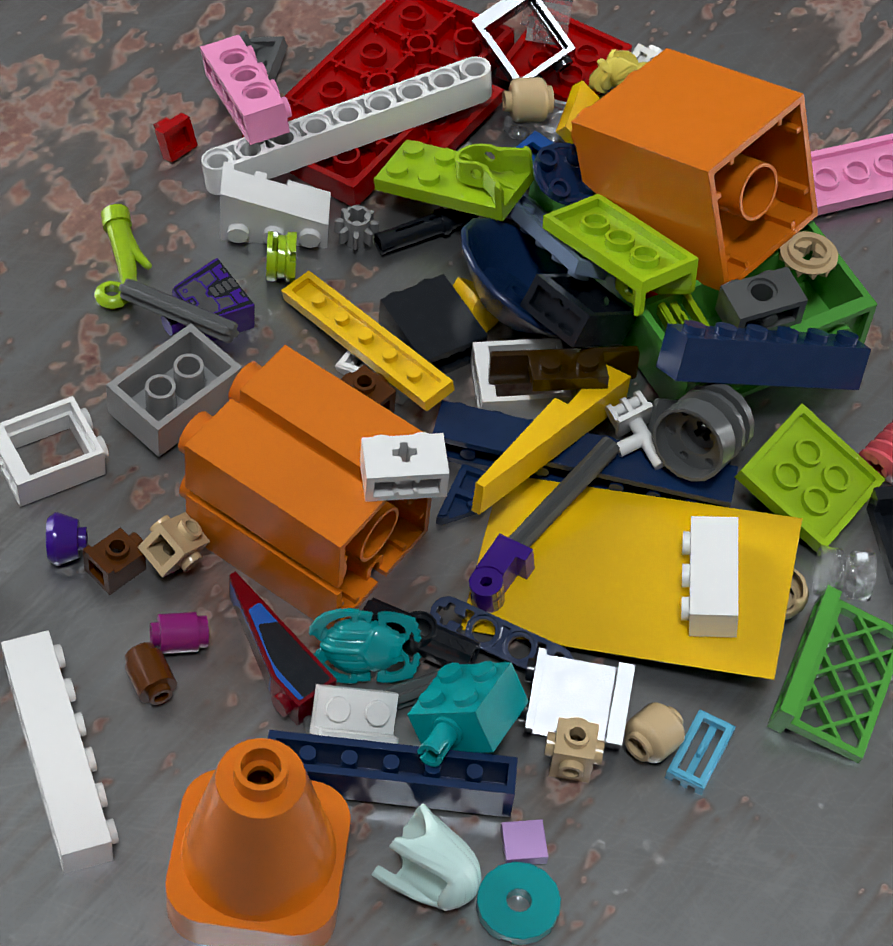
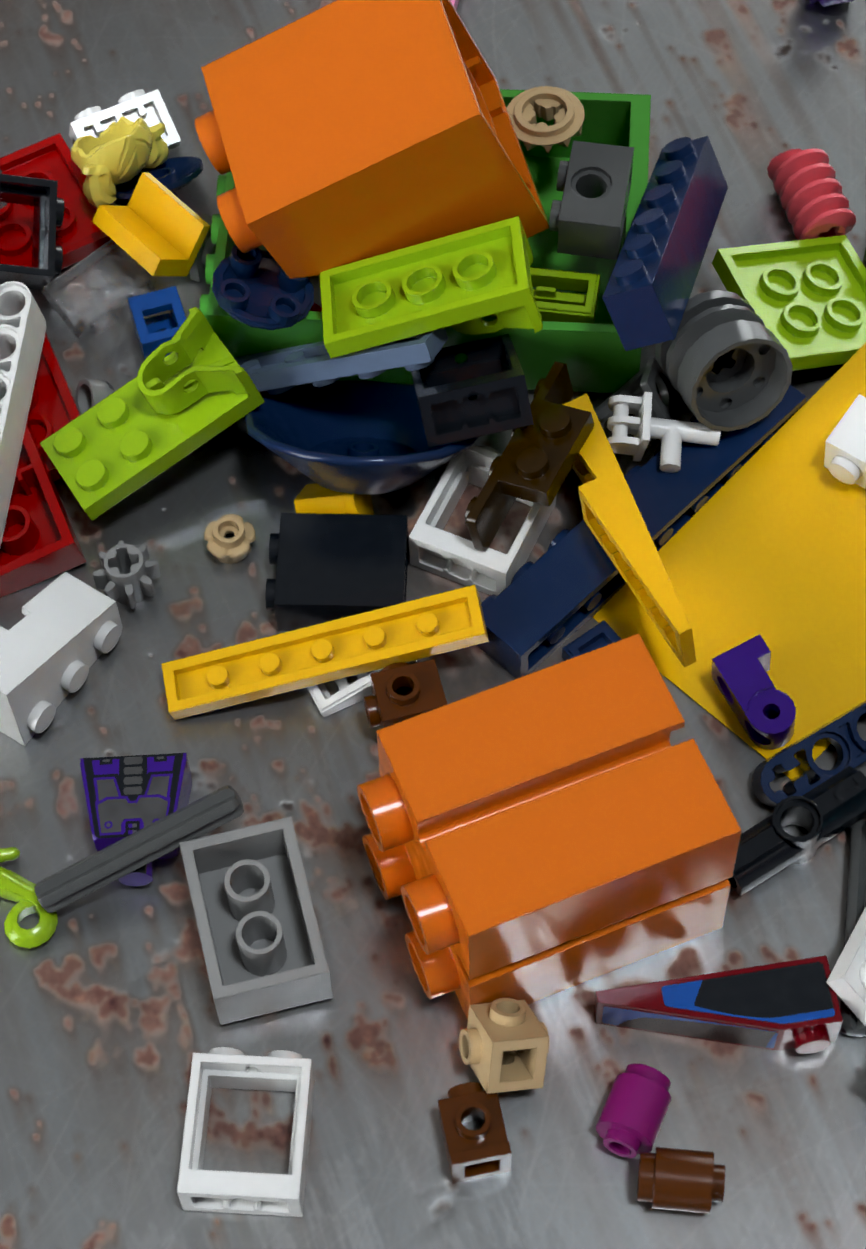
camera: 50 degrees left, 5 degrees up
dark purple cone [46,512,88,566] -> none
lime wheel [266,231,297,282] -> none
teal shield [309,608,422,684] -> none
white brick [360,432,450,502] -> none
black pin [374,207,479,255] -> none
tan head [502,77,554,123] -> none
dark grey axle [508,436,620,547] -> none
none -> tan plate [204,514,256,564]

